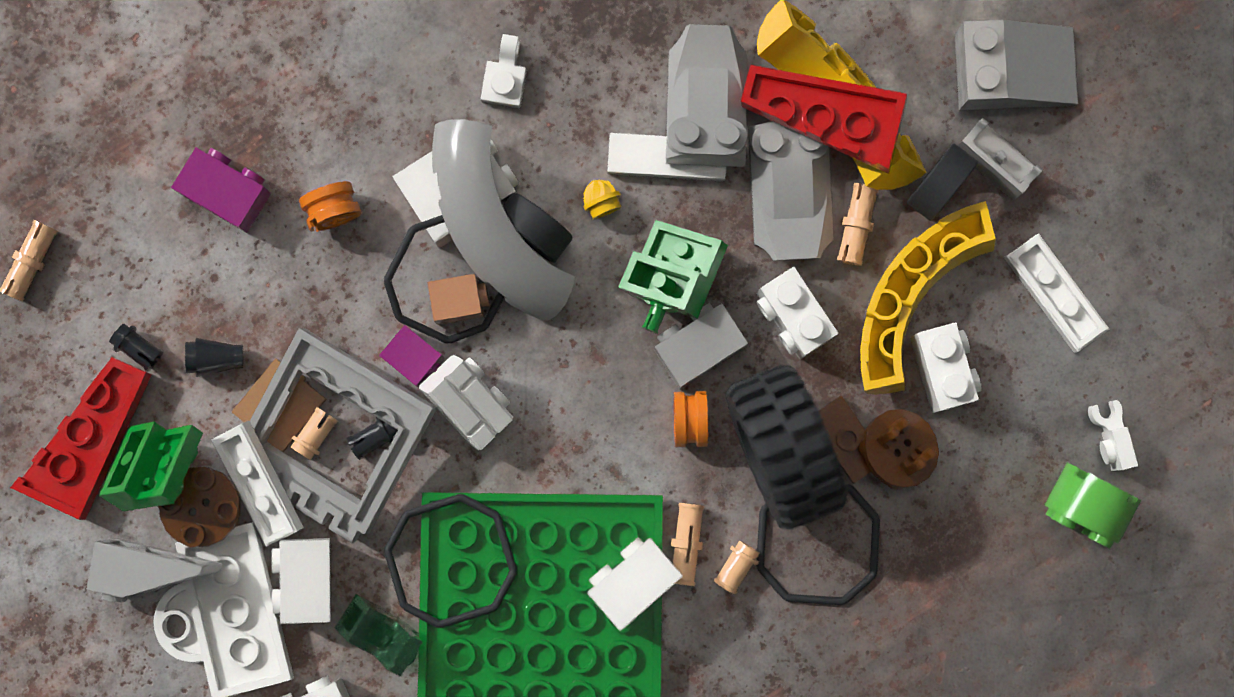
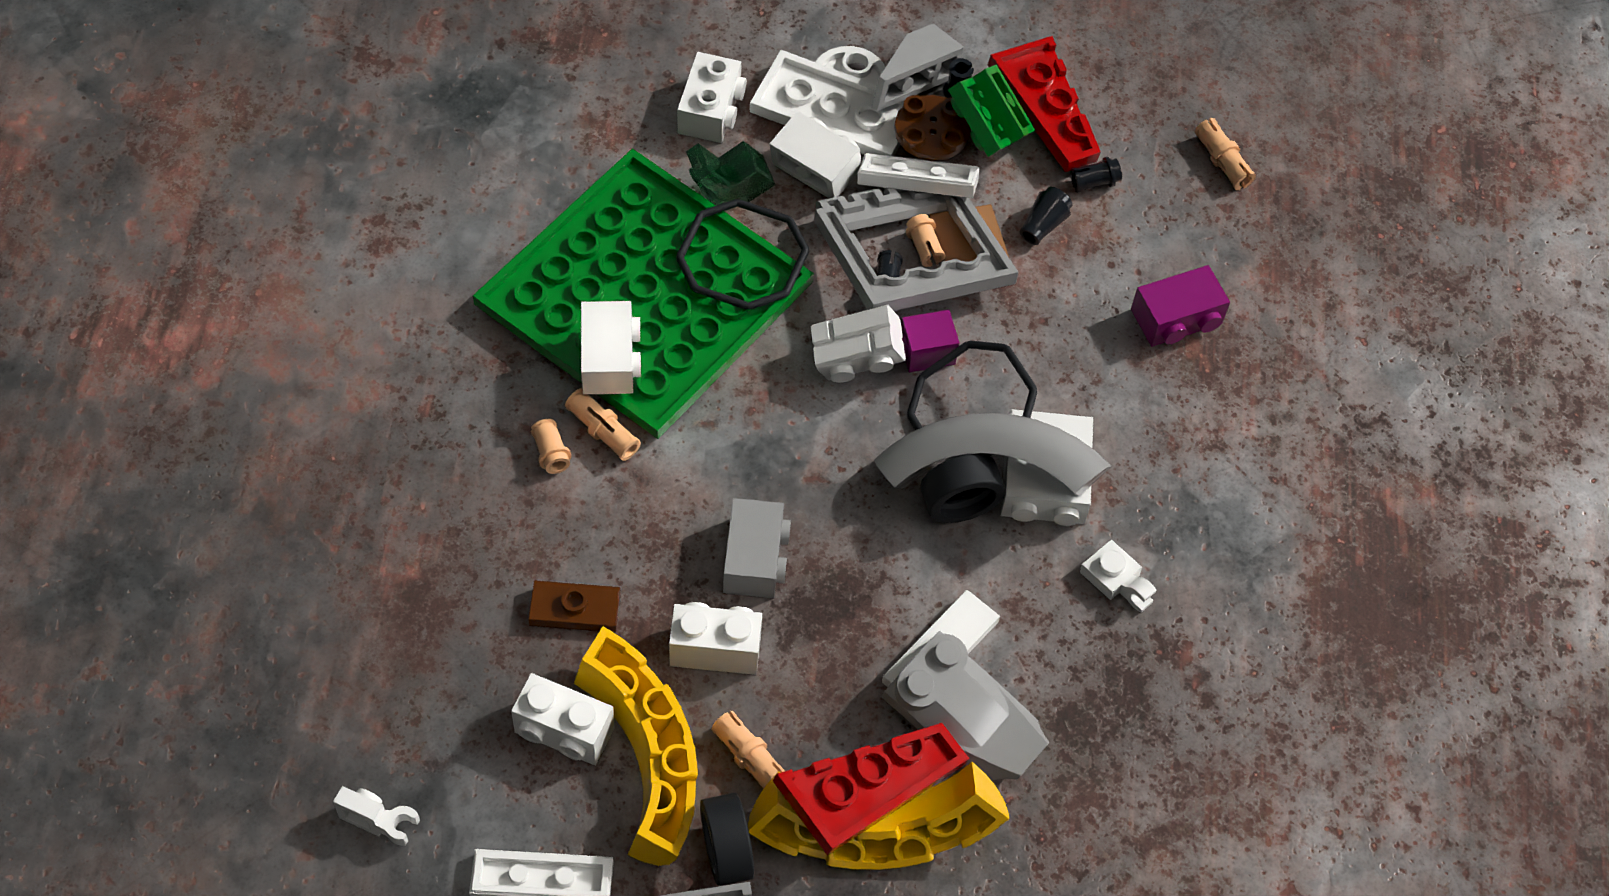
camera: 120 degrees right, 25 degrees down
orange wheel [299,181,362,232] -> none
nougat brick [427,274,490,325] -> none
yellow plate [583,180,622,220] -> none
plate [618,220,728,334] -> none
orange wheel [674,391,708,447] -> none
black tyre [725,365,848,530] -> none
light grey slope [748,122,833,261] -> none
black piece [756,483,880,605] -> none
reddish brown plate [859,409,939,490] -> none
bright green brick [1045,463,1142,549] -> none
none -> black pin [943,58,974,98]

